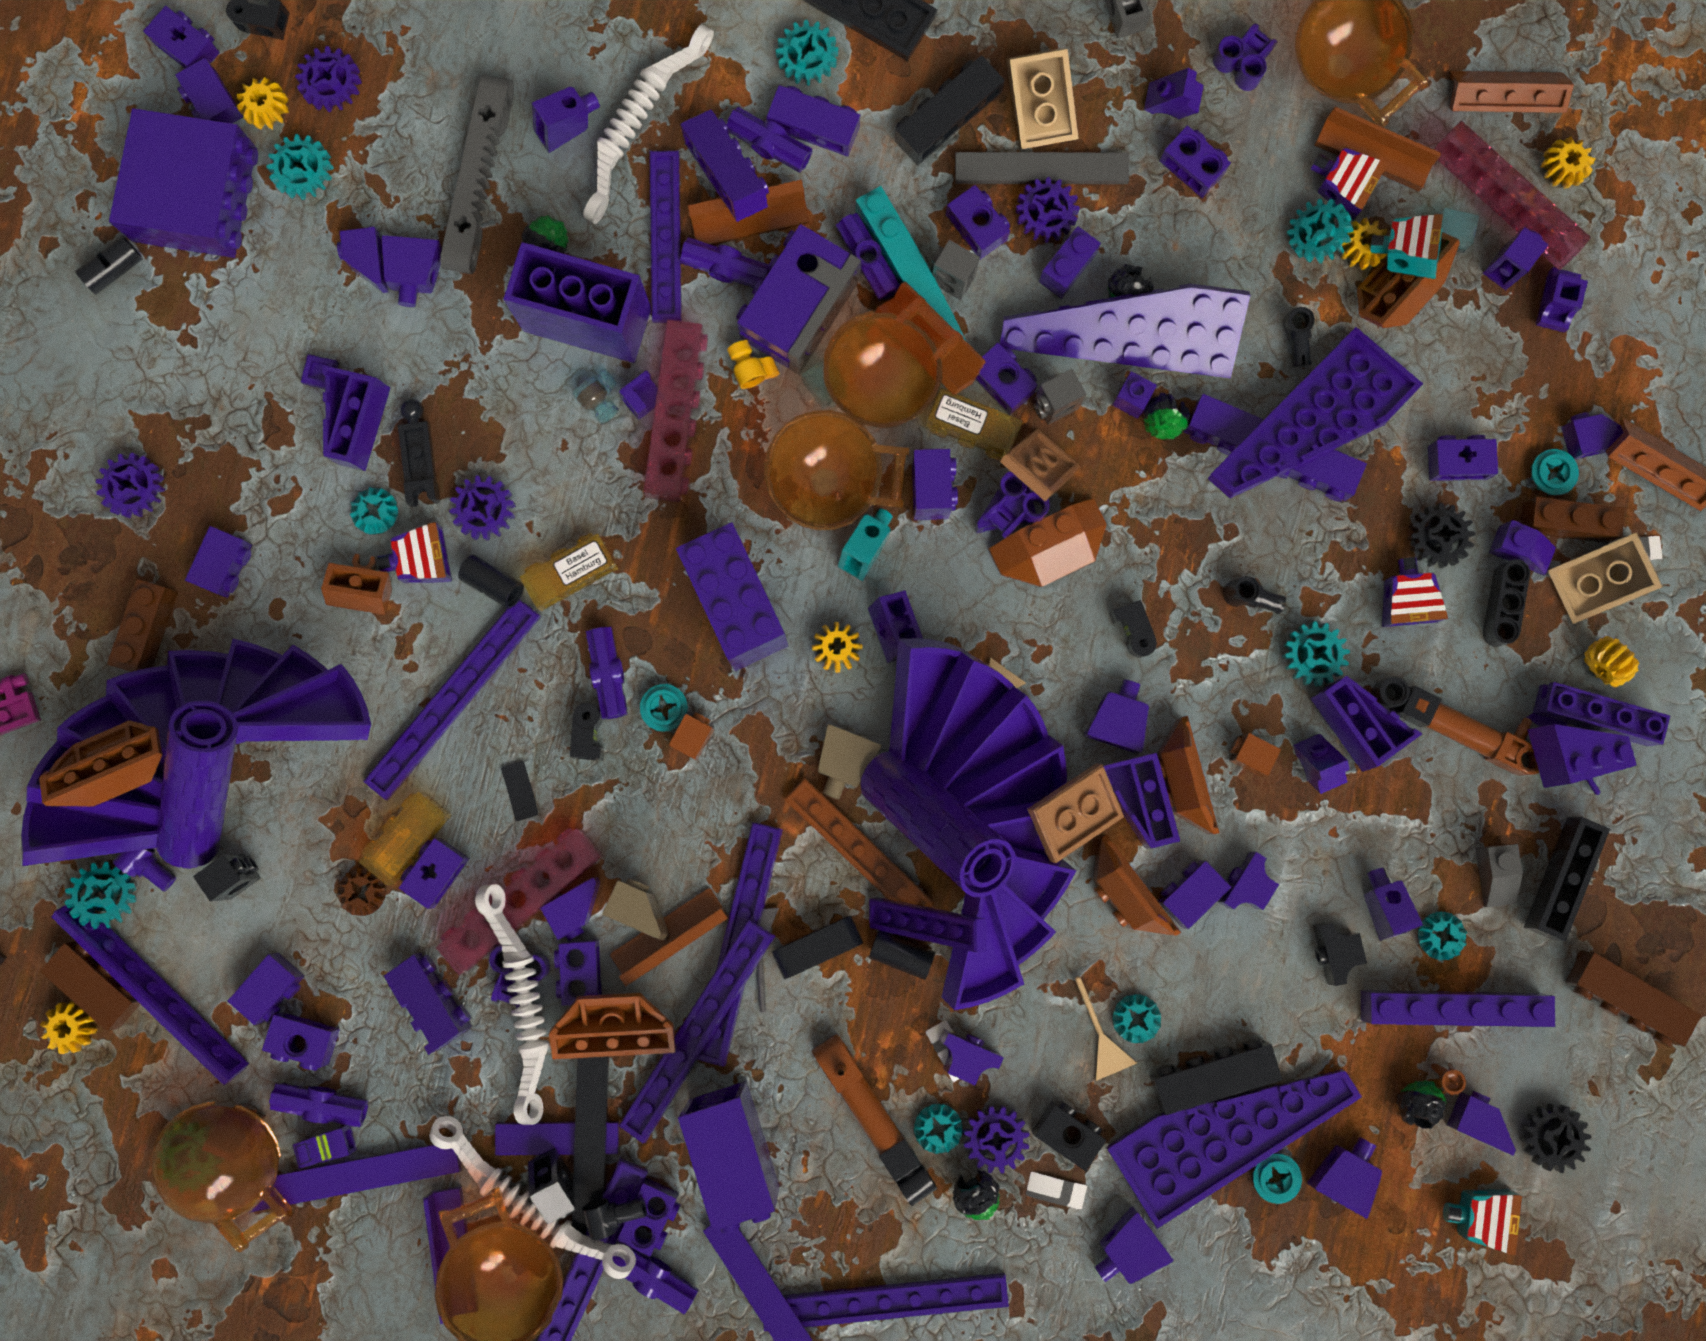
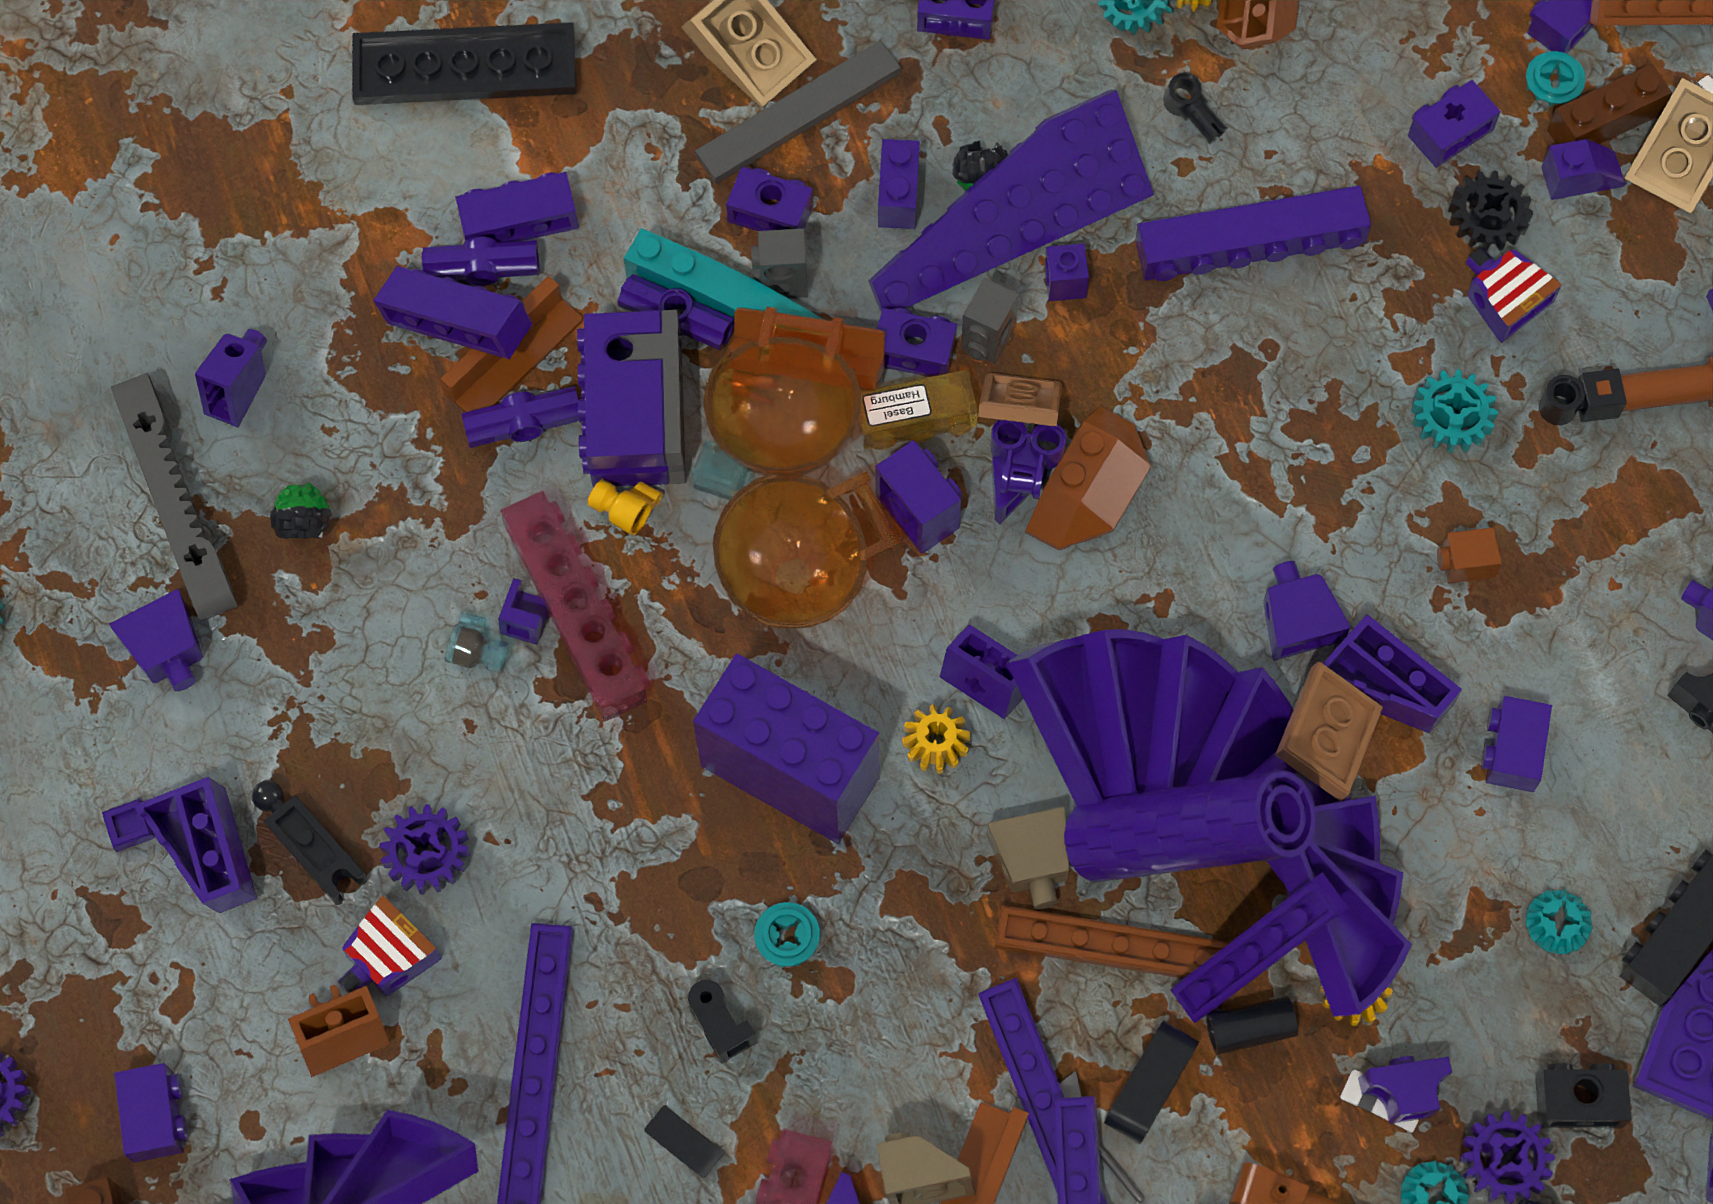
camera: 30 degrees left, 15 degrees down
dark purple slope [337,226,389,293] -> none
teal gear [350,487,398,534] -> none
black pin [458,555,524,609] -> none
dark purple brick [503,242,651,363] -> none
clear yellow brick [520,533,619,612] -> none
white piece [583,24,714,224] -> none
dark purple piece [586,627,628,720] -> none
dark purple tile [650,151,682,323] -> none
dark orange brick [669,712,714,761] -> none
teal gear [776,20,838,86] -> none
teal torso [838,508,893,582] -> none
black brick [895,55,1005,166] -> none
dark purple gear [1015,177,1080,243] -> none
white sticker [1026,1172,1087,1209] -> none
tan piece [1075,976,1137,1081] -> none
dark orange wedge [1093,834,1181,936] -> none
black leg [1109,600,1157,658] -> none
green piece [1142,393,1190,440] -> none
dark orange wedge [1157,716,1220,835] -> none
dark purple wing [1208,327,1423,499] -> none
dark purple brick [1218,852,1279,910] -> none
black pin [1223,576,1286,614] -> none
dark purple brick [1293,733,1350,794] -> none
dark purple wedge [1310,676,1422,772] -> none
black beam [1483,559,1530,647] -> none

